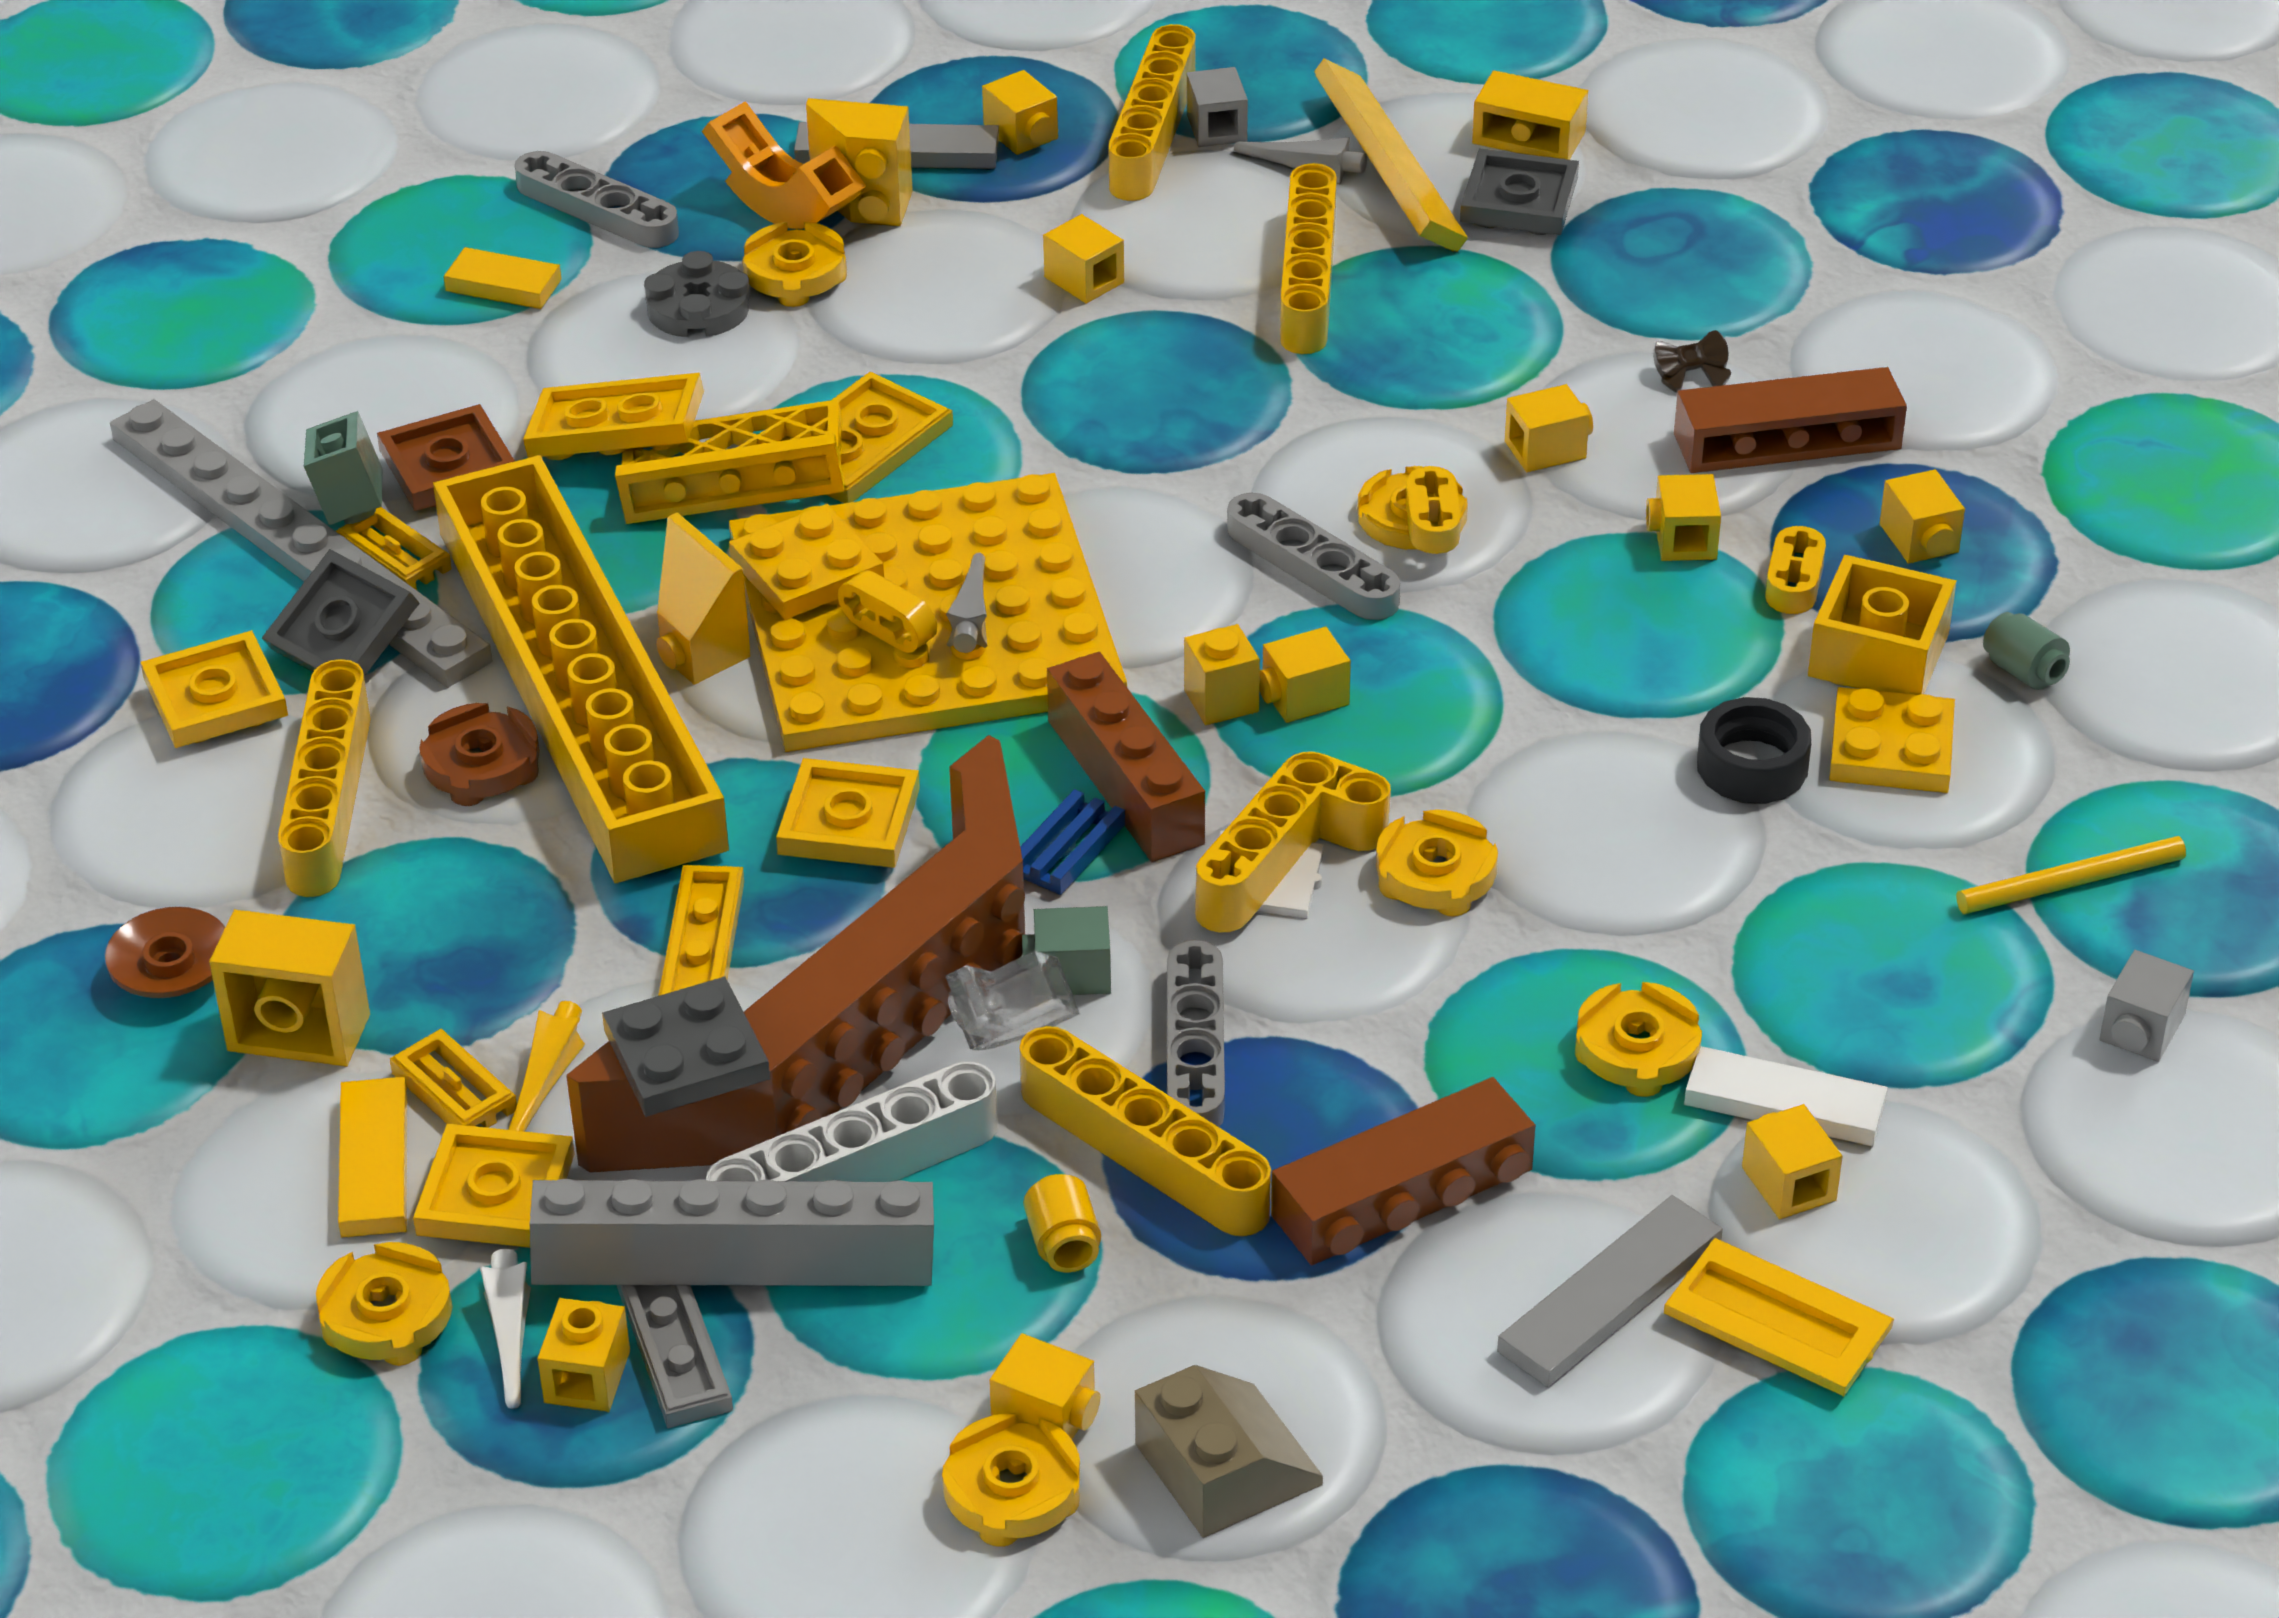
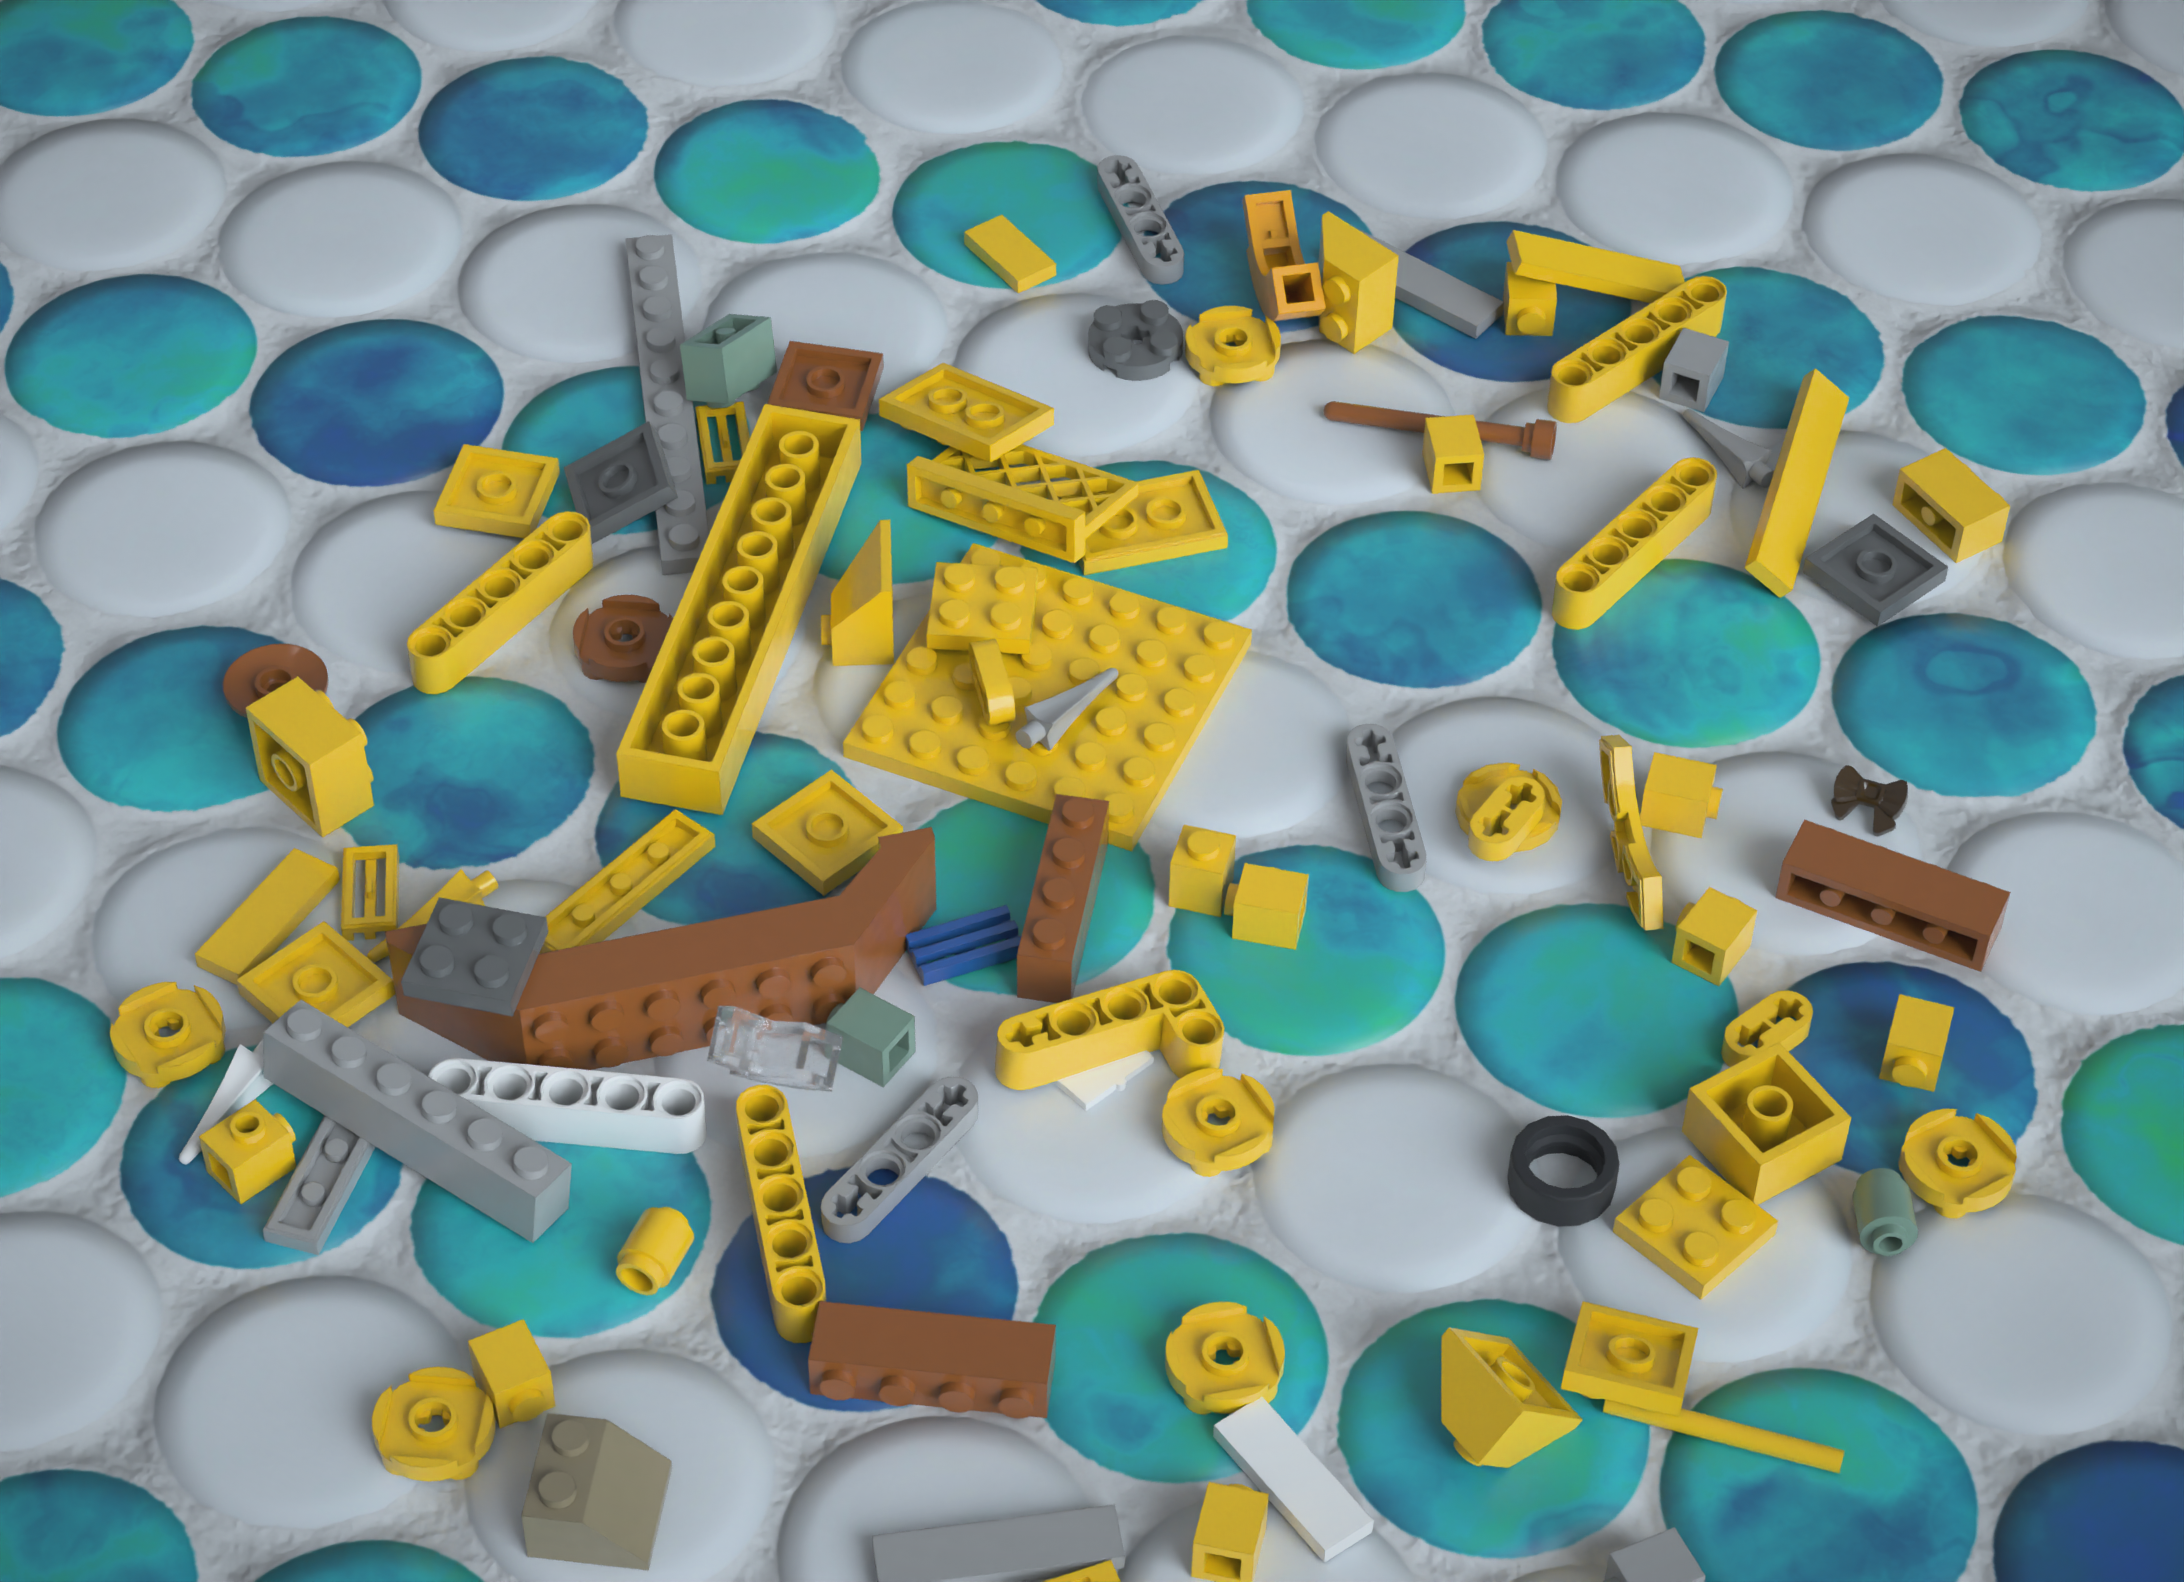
camera: 35 degrees right, 5 degrees up
none -> dark orange piece [1323,401,1557,460]
none -> yellow slope [1441,1327,1583,1468]
none -> yellow tile [1506,230,1685,303]
none -> yellow plate [1561,1301,1699,1417]
none -> yellow tile [1599,735,1664,930]
none -> yellow plate [1898,1109,2017,1218]

